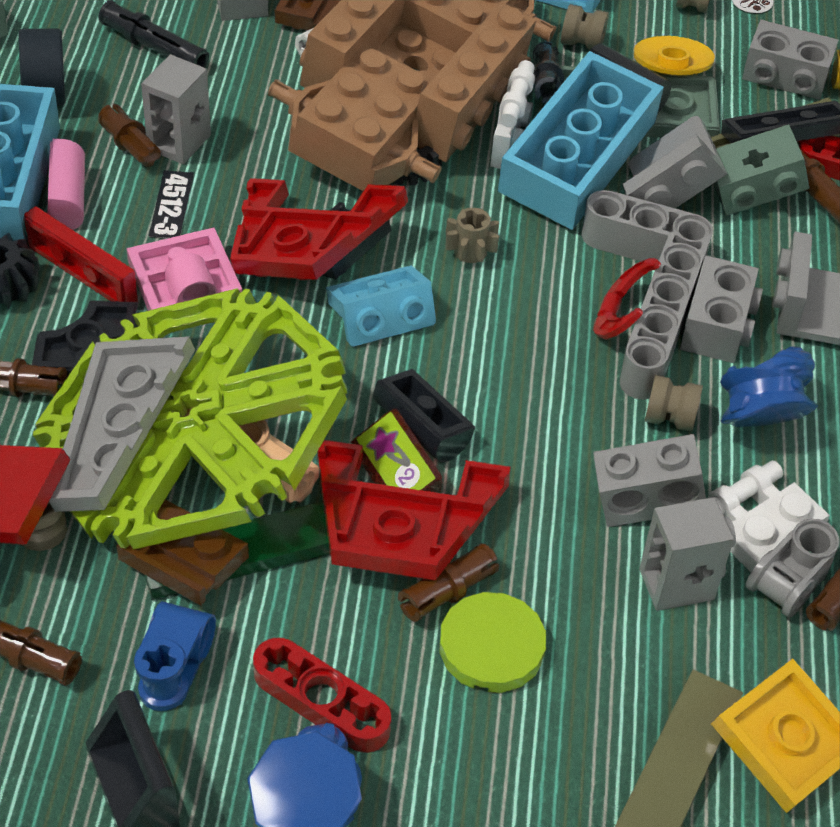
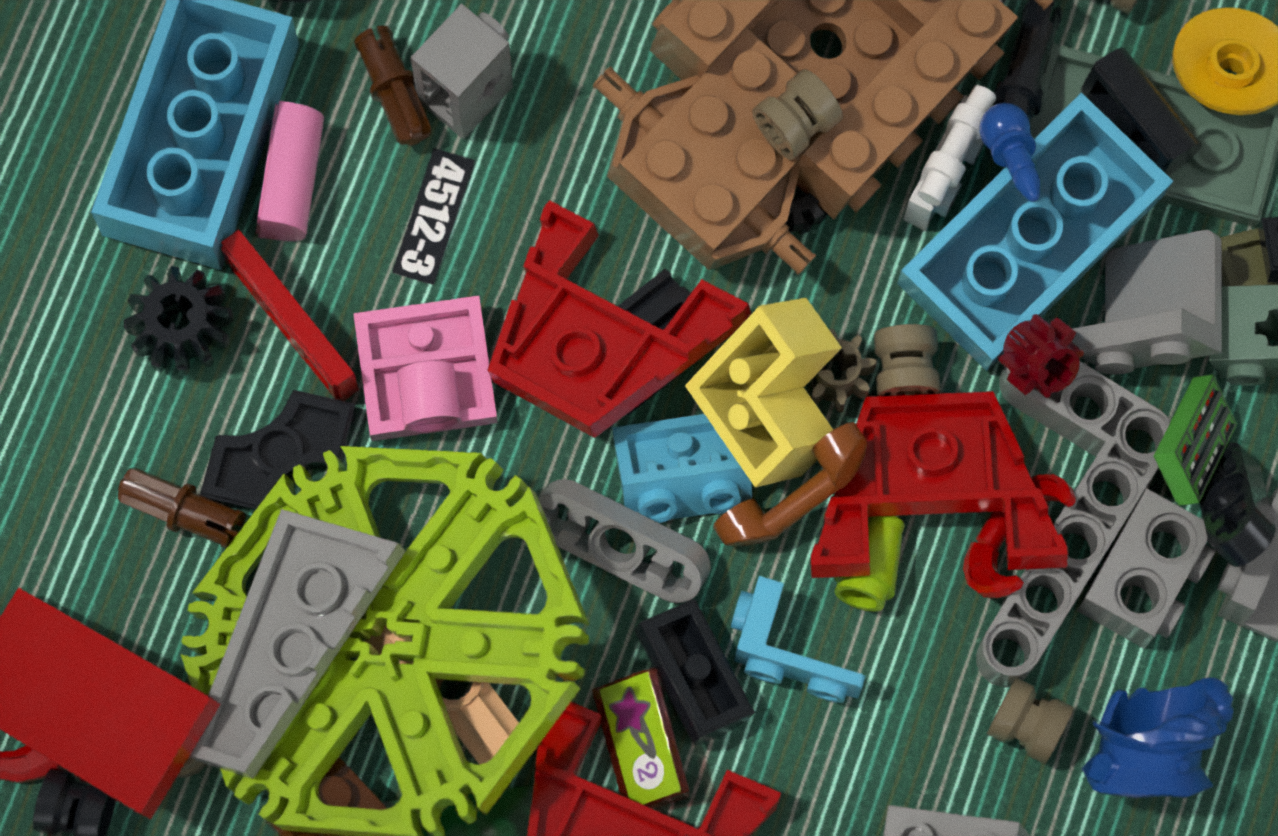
camera: 15 degrees right, 25 degrees up
none -> light grey beam [538,479,711,603]
none -> light yellow brick [685,298,842,488]
none -> dark orange bar [713,422,867,546]
none -> medium azure bracket [730,576,866,703]
none -> dark tan wheel [752,69,843,160]
none -> red wing [810,391,1068,578]
none -> lime cone [833,516,905,612]
none -> dark tan wheel [874,324,941,396]
none -> blue bar [979,103,1040,202]
none -> dark red gear [999,314,1084,398]
none -> tile [1154,374,1237,506]
none -> black beam [1199,442,1276,567]

